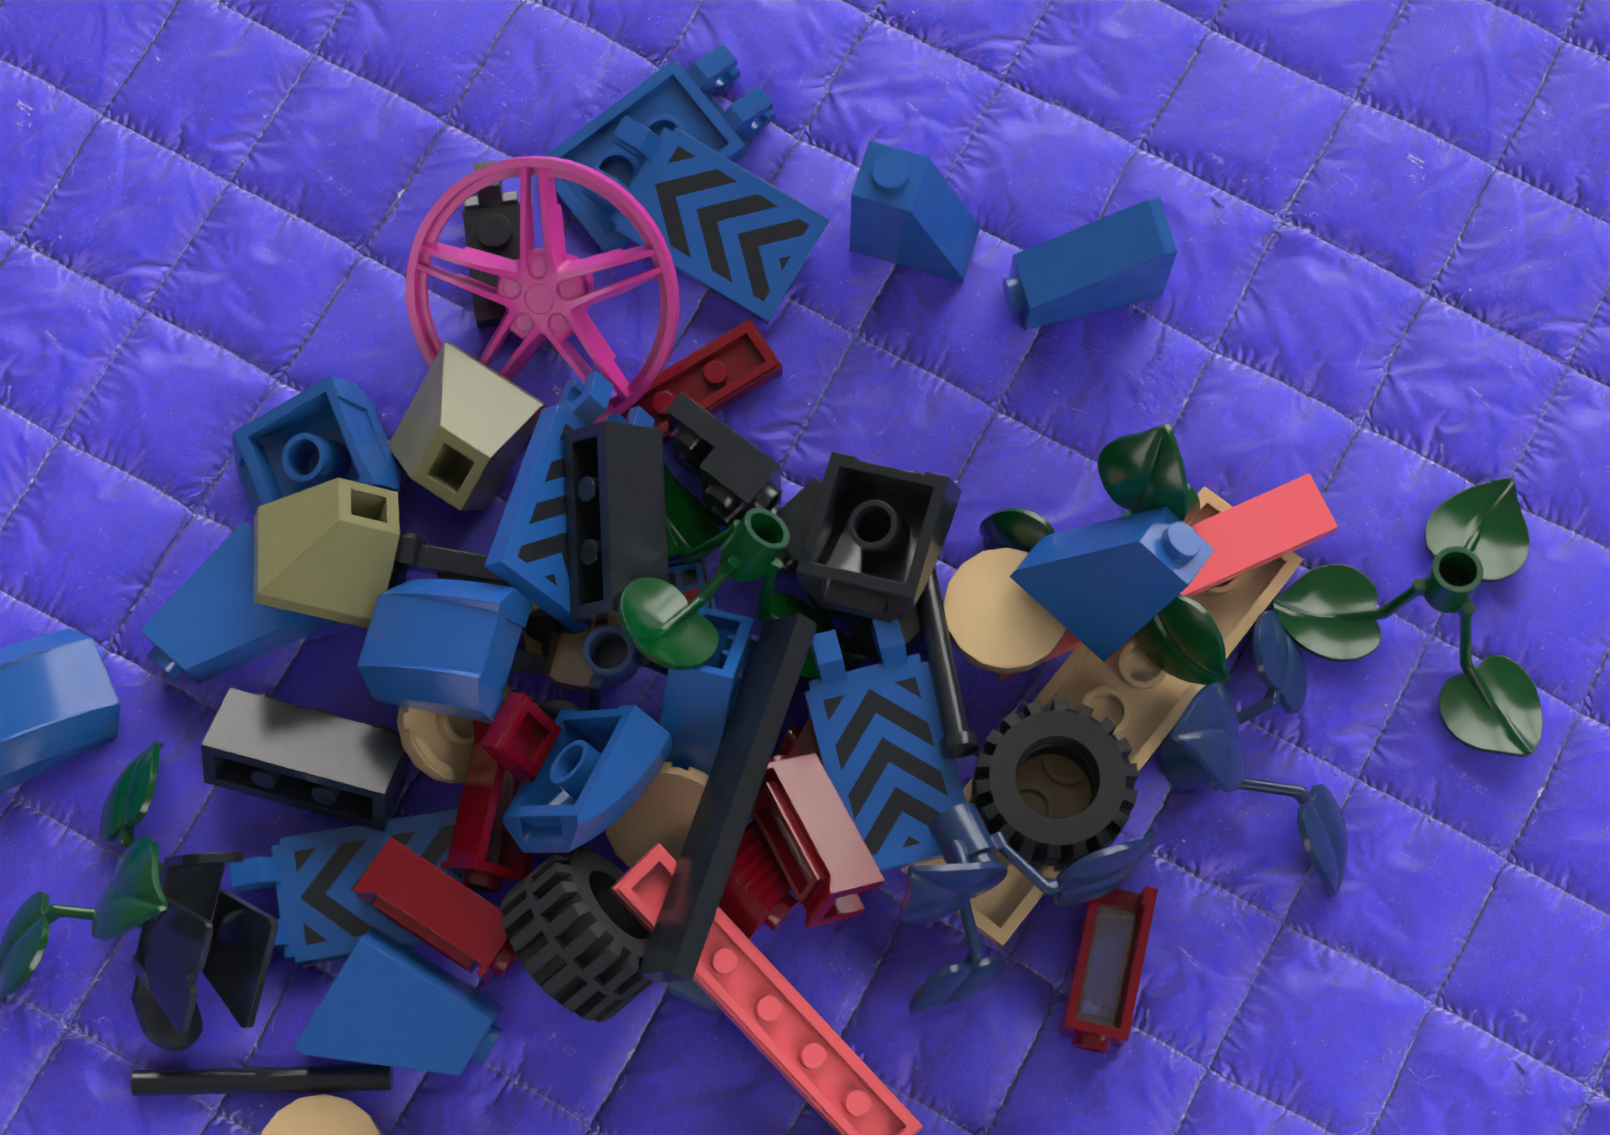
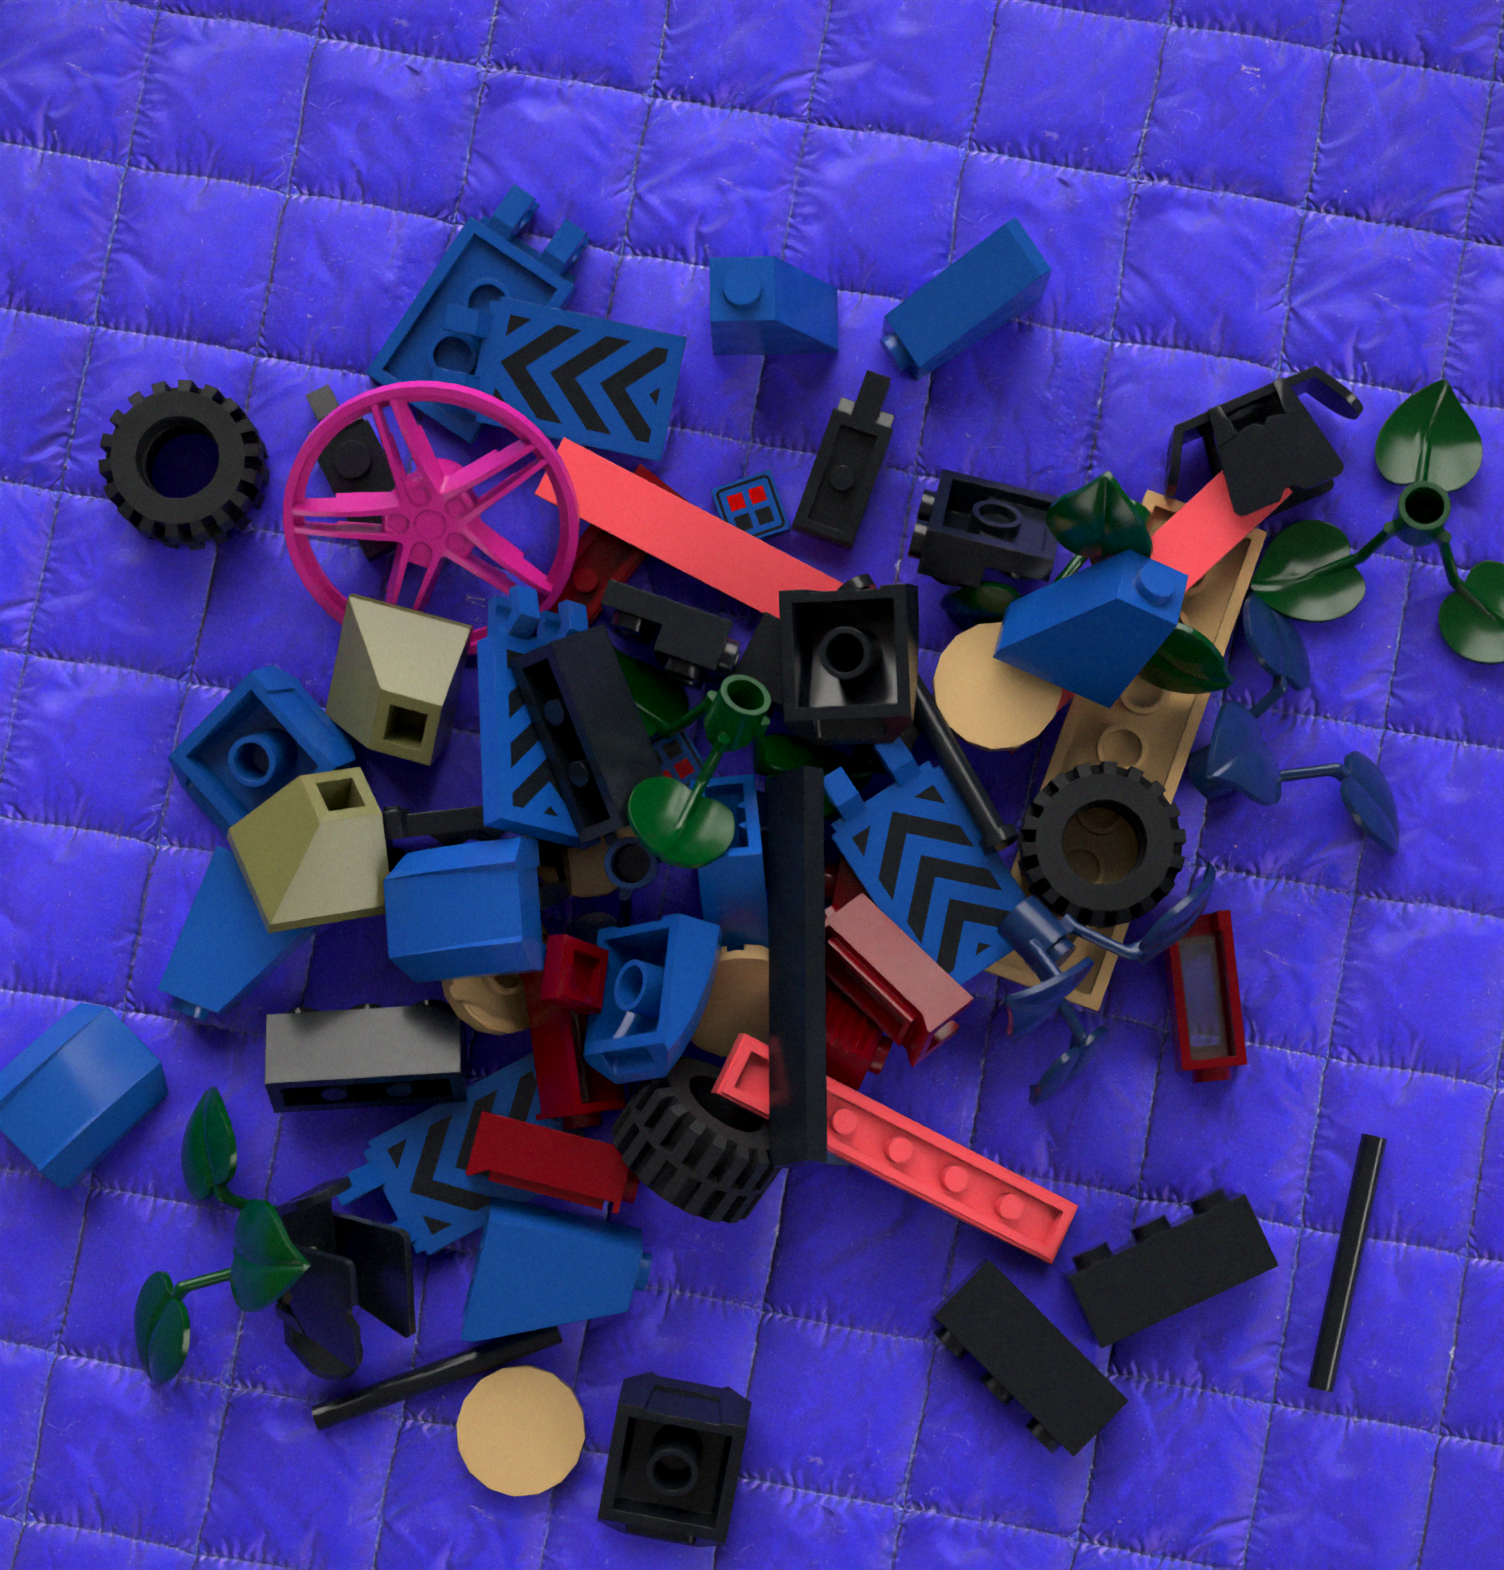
camera: 15 degrees left, 10 degrees up
none -> black tyre [98,379,270,550]
none -> coral tile [534,437,844,619]
none -> tile [710,469,791,541]
none -> black hinge [791,370,895,551]
none -> black plate [907,469,1059,588]
none -> black piece [1164,366,1363,520]

